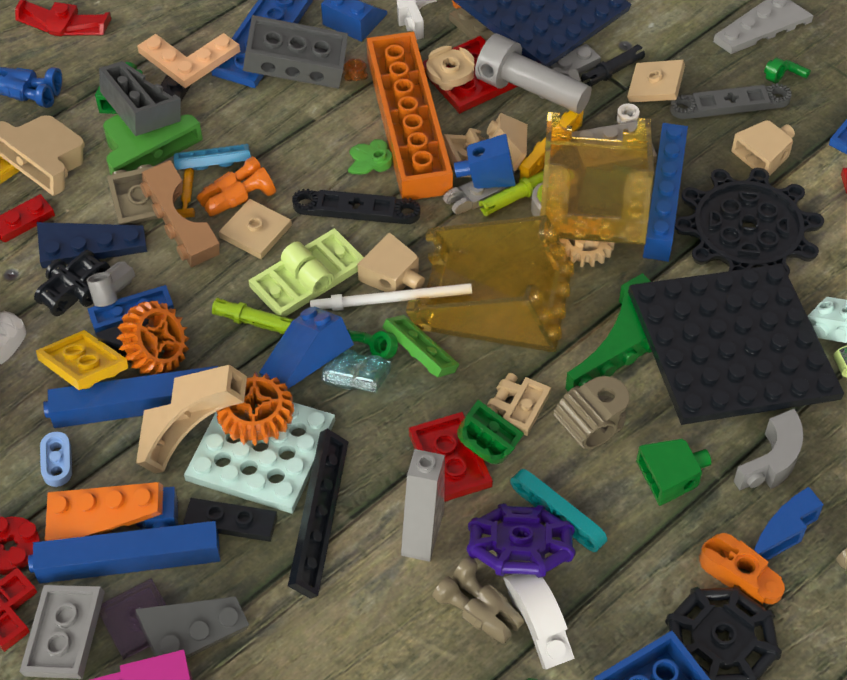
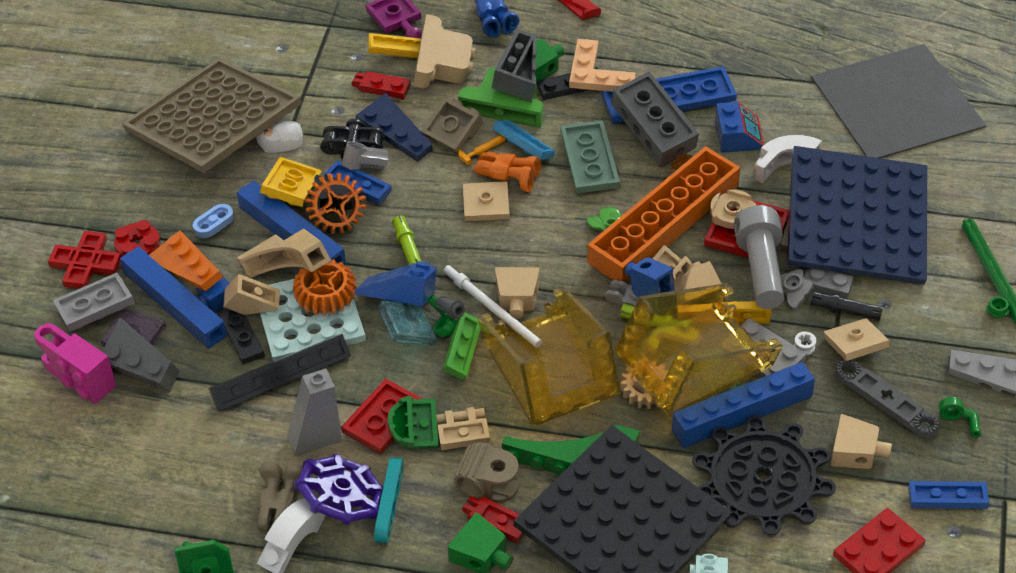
camera: 55 degrees right, 5 degrees down
medium nougat arch [140,160,220,268] -> none
yellowish green plate [249,228,364,317] -> none
black piece [292,189,420,224] -> none
none -> tan slope [223,274,280,315]
none -> dark grey pin [436,296,465,319]
none -> red hinge [462,496,525,544]
none -> sand green plate [560,120,620,194]

